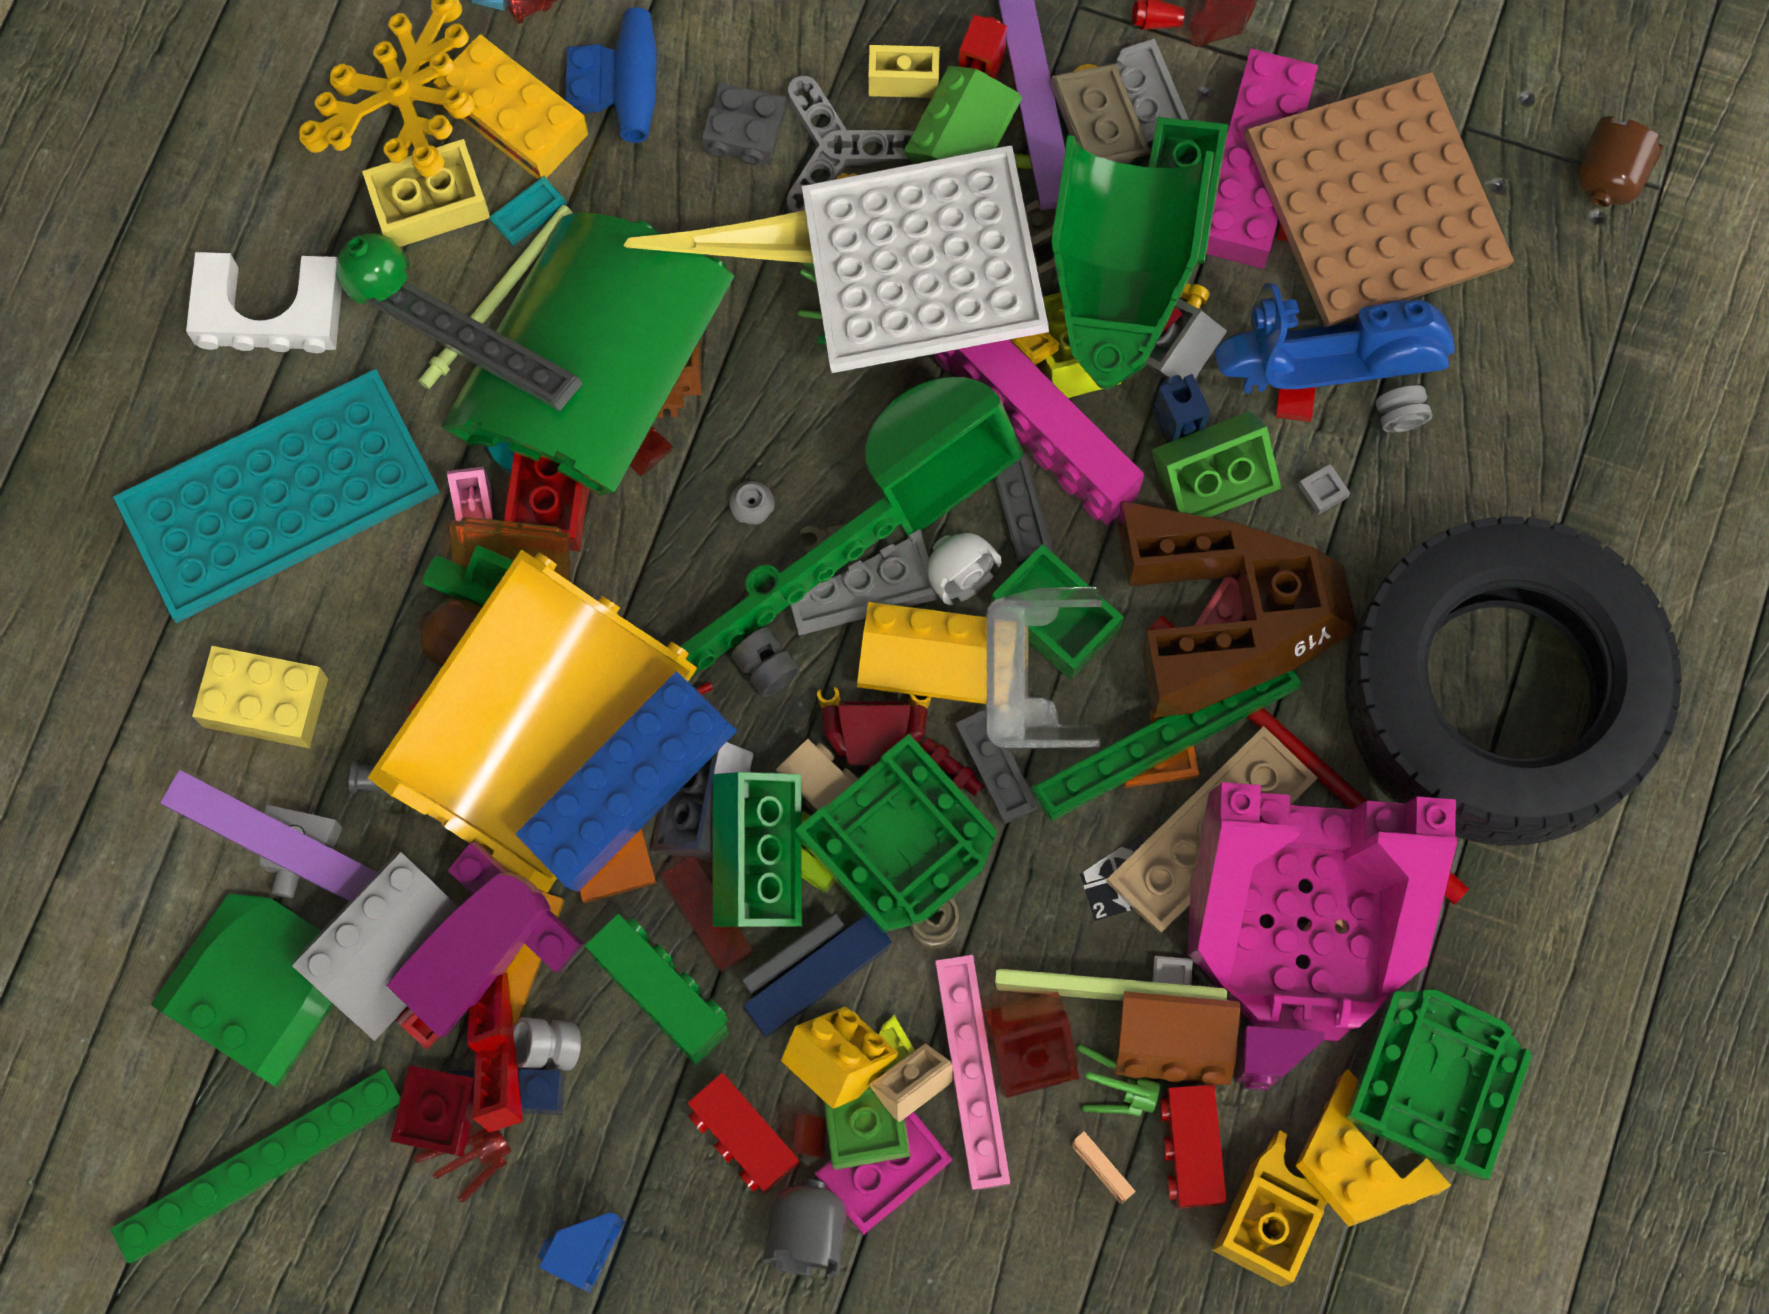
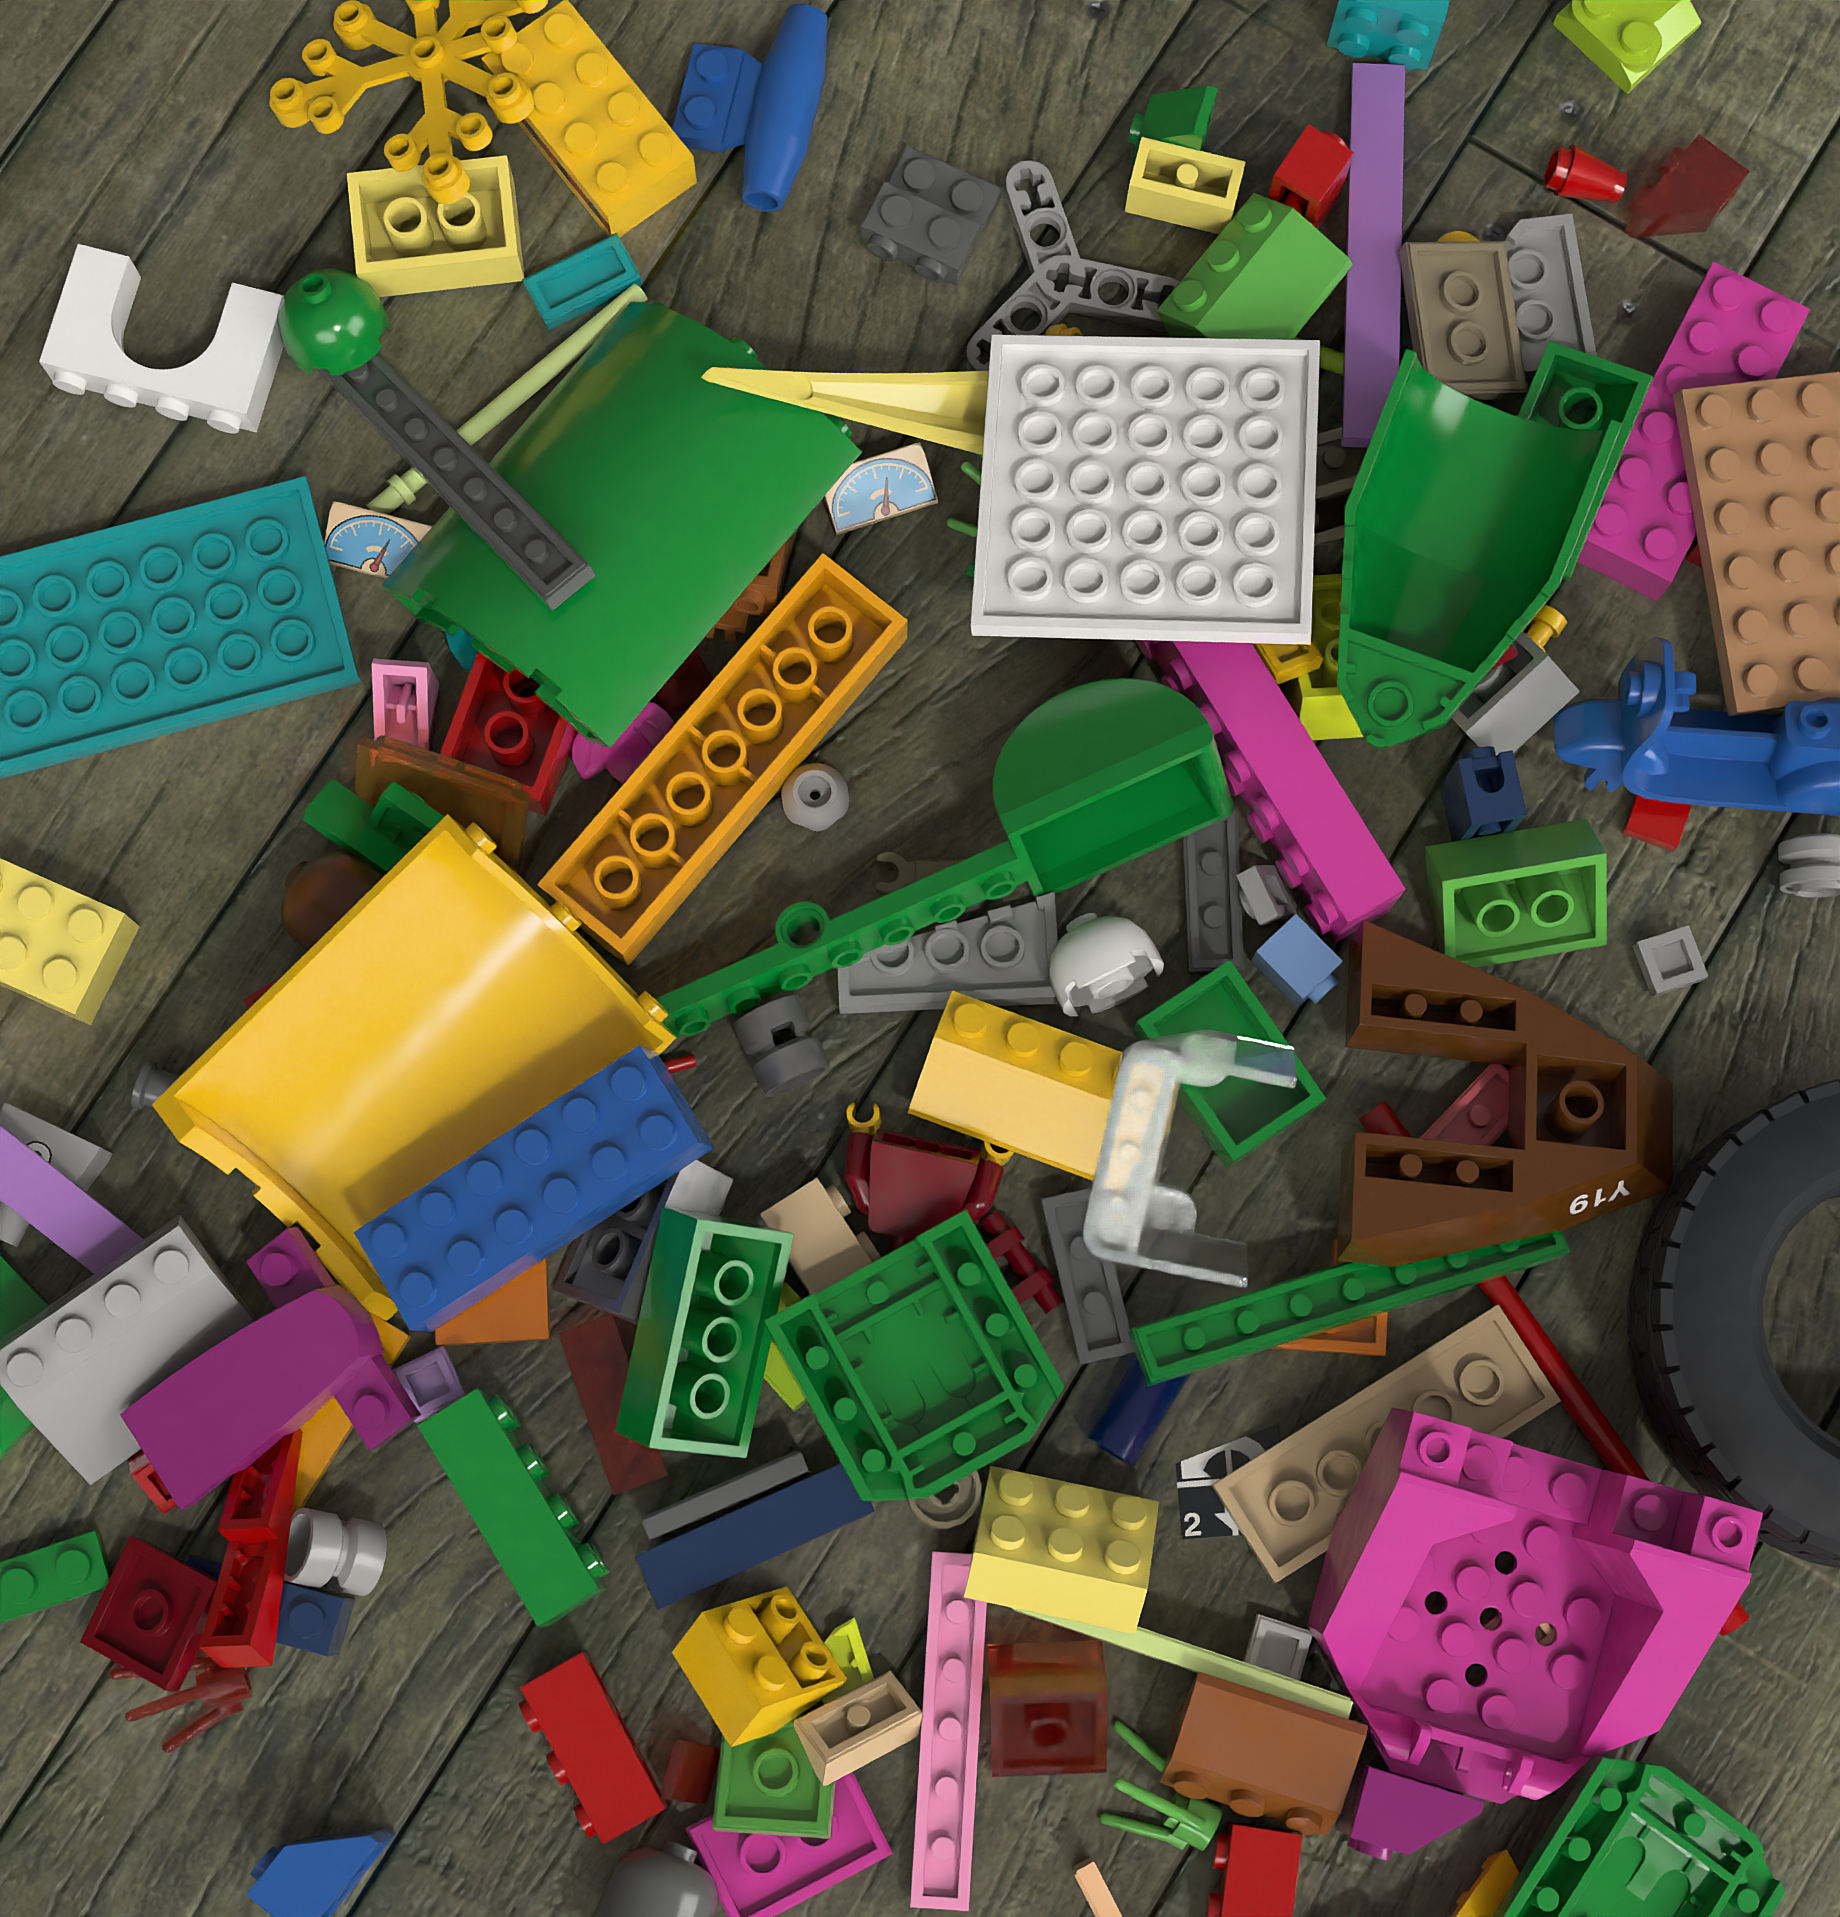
camera: 10 degrees right, 5 degrees up
none -> slope [324,501,432,579]
none -> lavender tile [392,1346,467,1423]
none -> light orange brick [537,553,908,967]
none -> dark pink plate [572,702,675,784]
none -> slope [823,442,938,535]
none -> light yellow brick [964,1466,1159,1634]
none -> clear blue brick [1086,1356,1192,1468]
none -> green slope [1128,85,1218,165]
none -> light grey plate [1236,865,1297,925]
none -> medium blue brick [1250,914,1343,1008]

